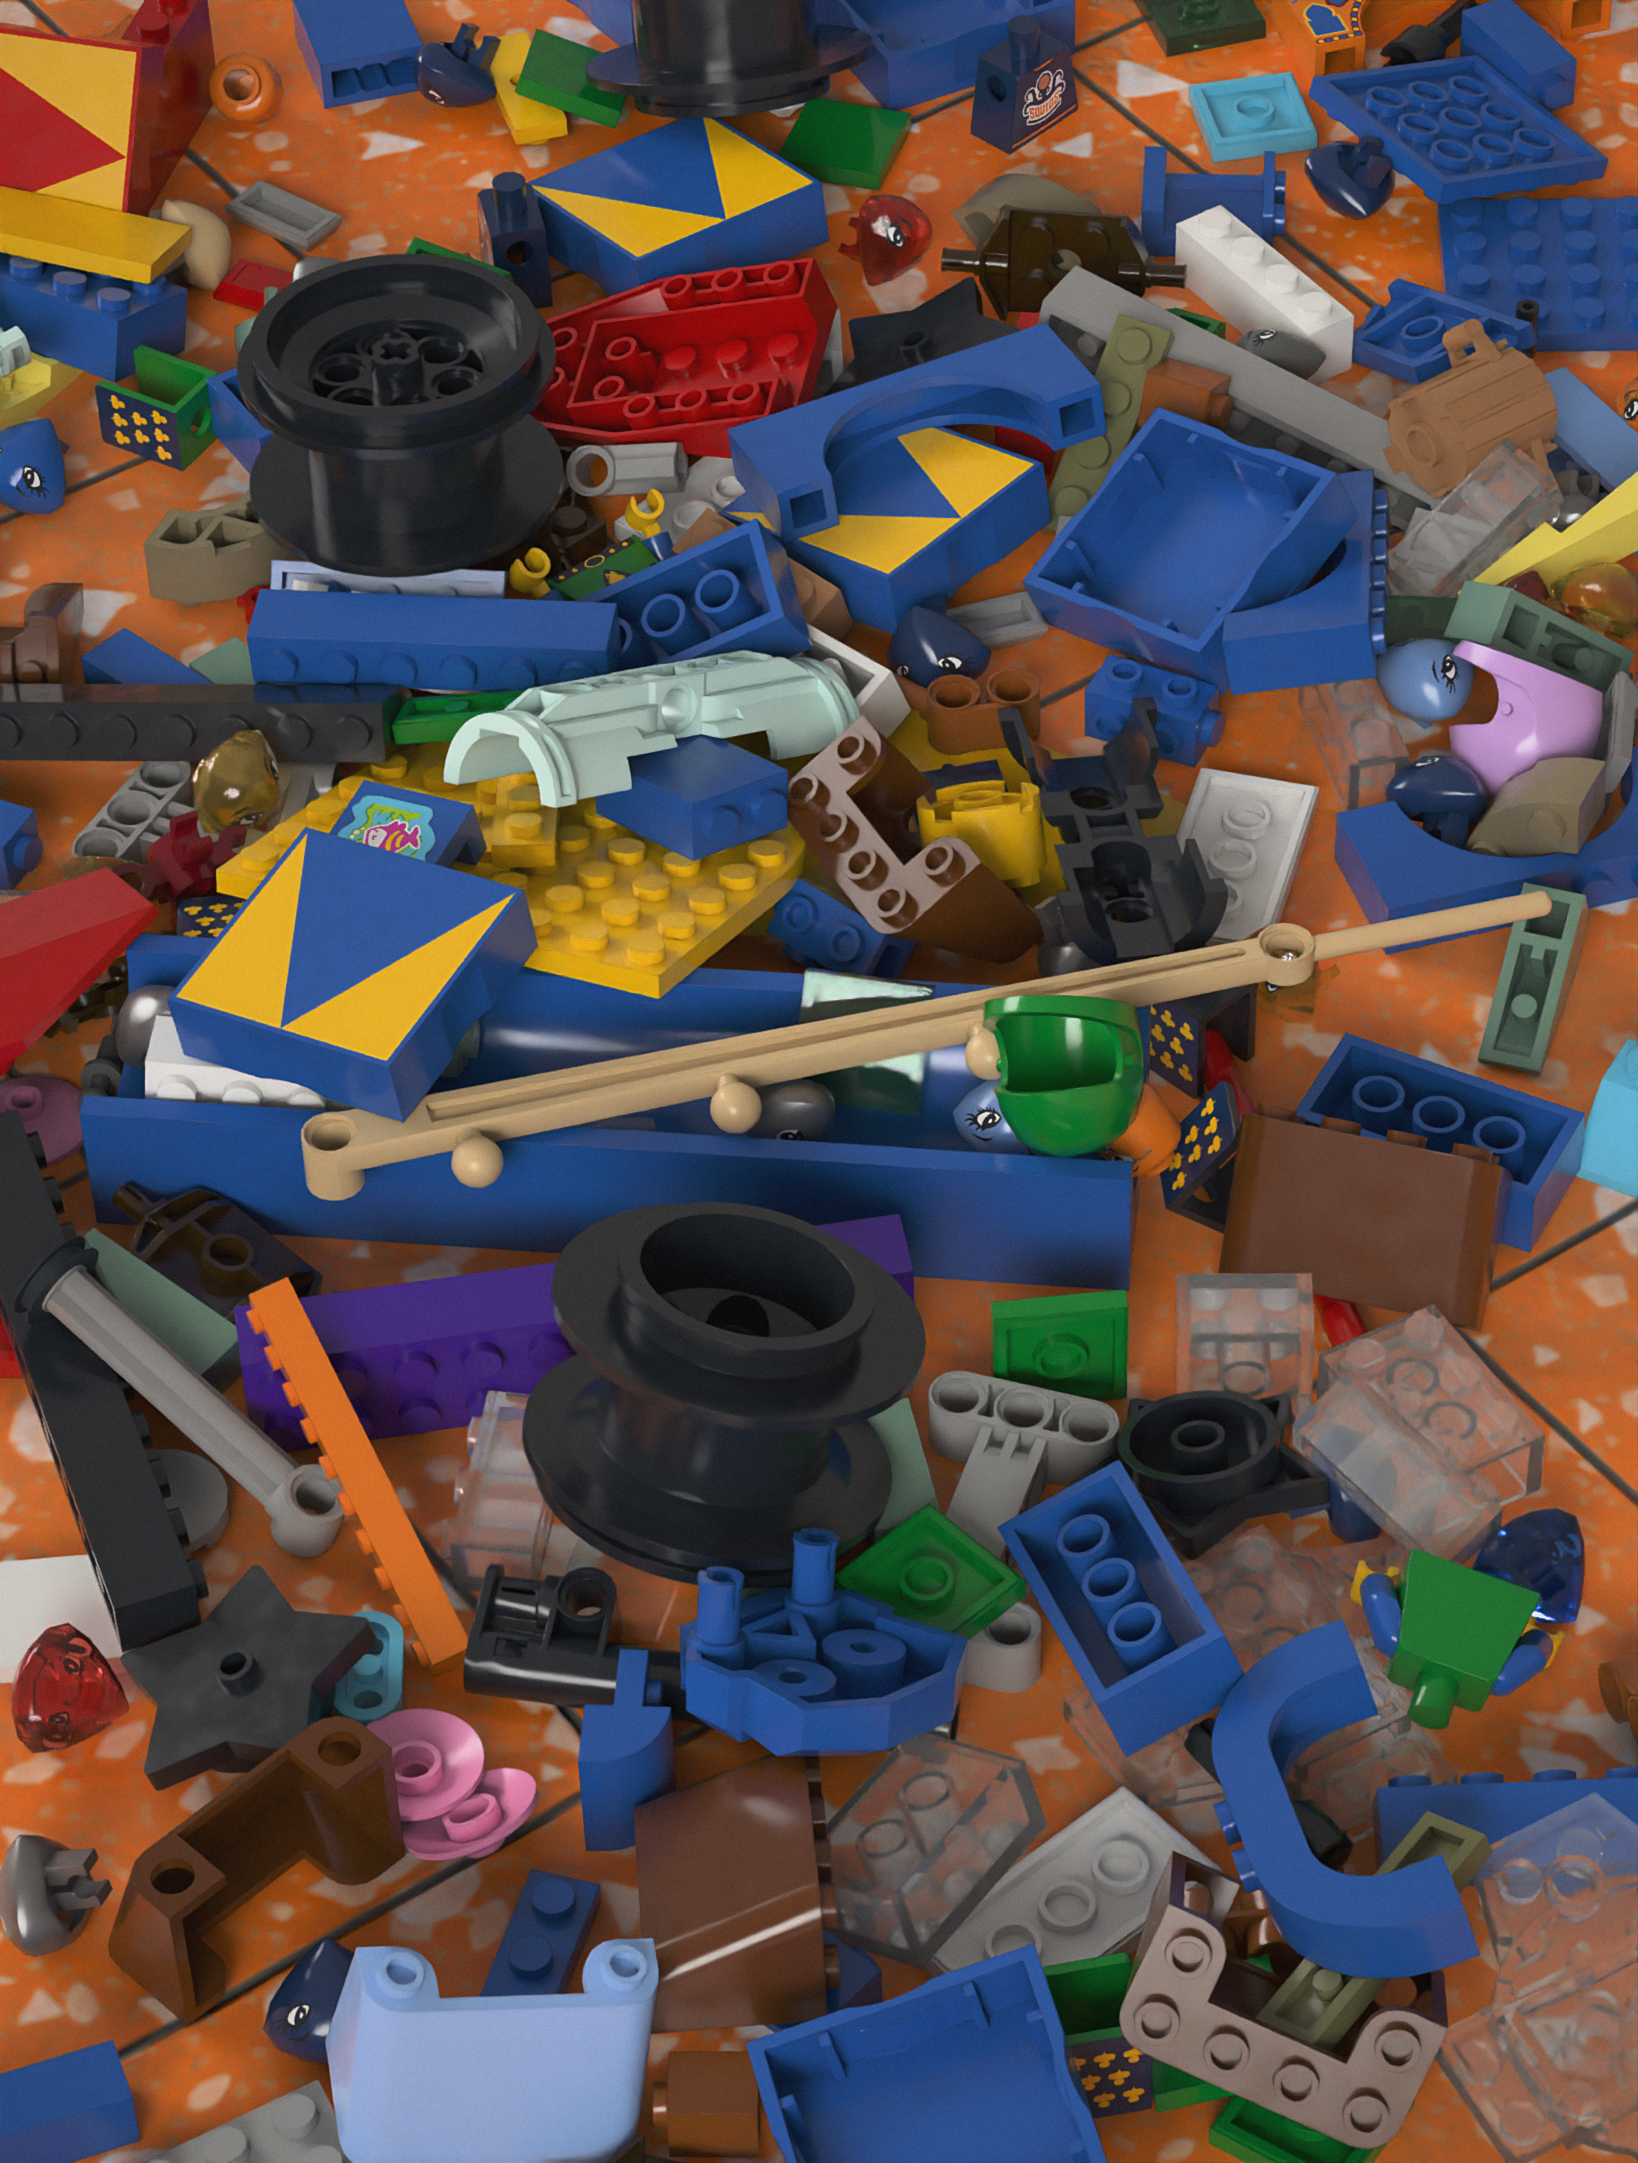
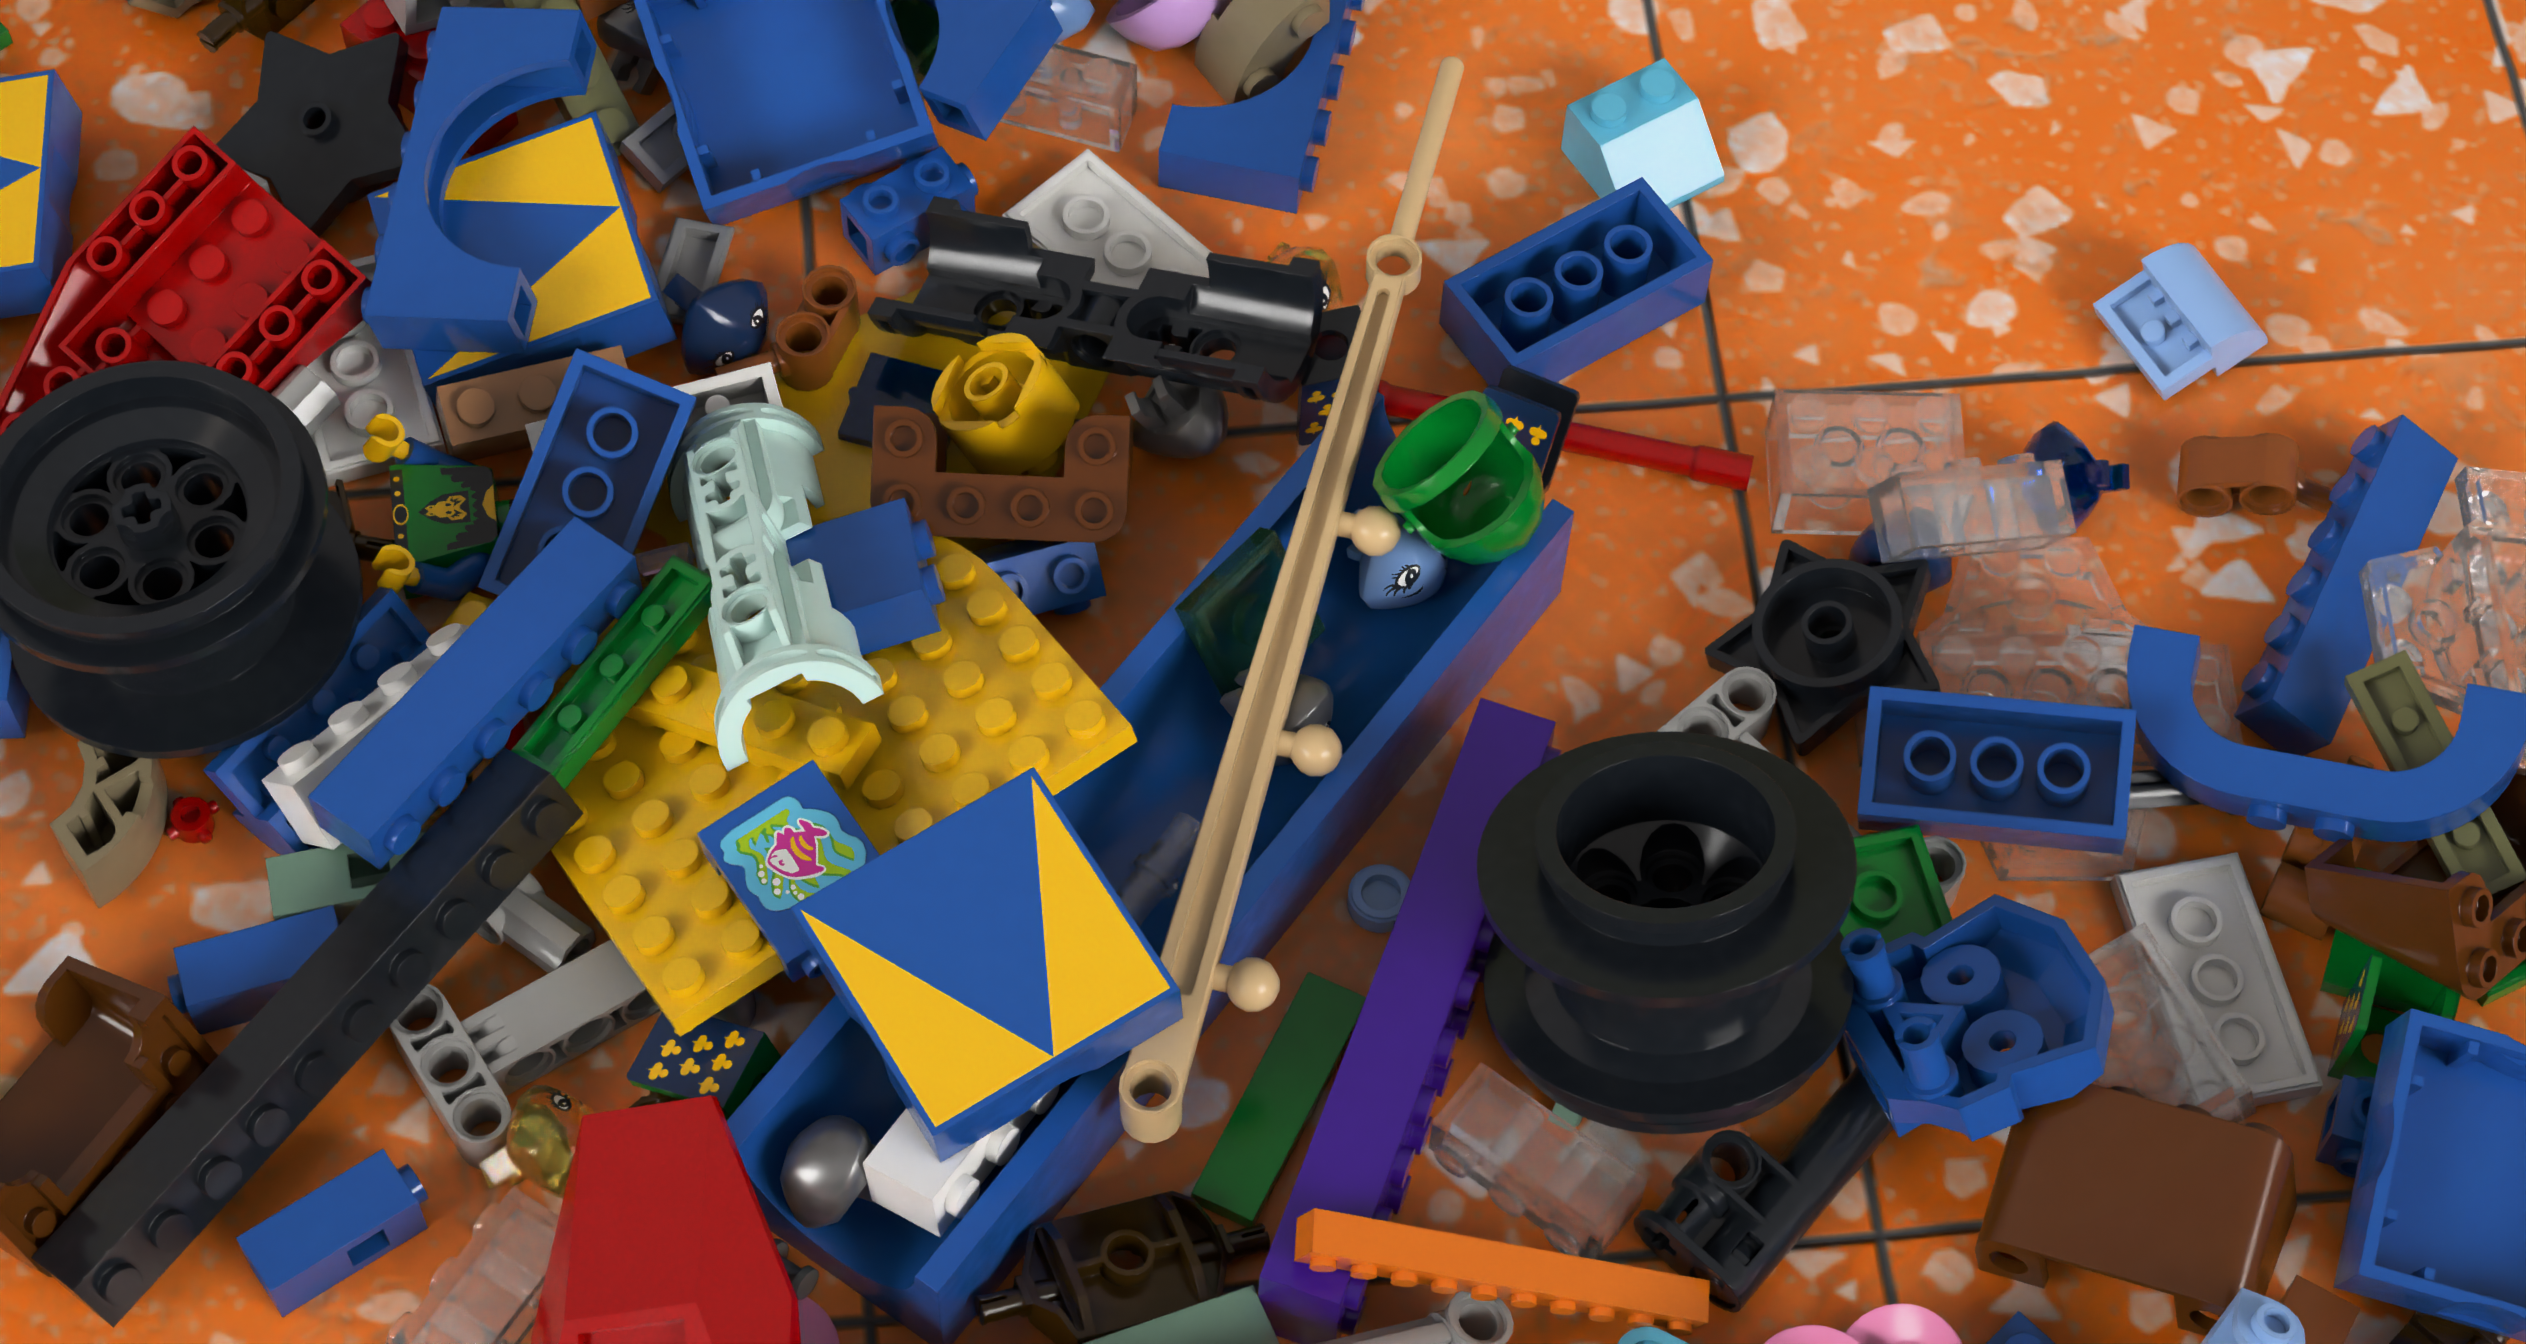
camera: 65 degrees left, 15 degrees up
dark red pin [112,810,247,930] -> none
clear yellow piece [191,730,282,835] -> none
blue brick [578,1649,677,1851] -> none
clear red piece [838,193,933,287] -> none
green tile [990,1289,1128,1401] -> none
clear brick [1174,1273,1315,1424] -> none
reddish brown windscreen [1218,1103,1514,1332] -> none
green torso [1350,1548,1566,1729] -> none
dark blue piece [1385,755,1488,850] -> none
sand green slope [1478,882,1590,1075] -> none

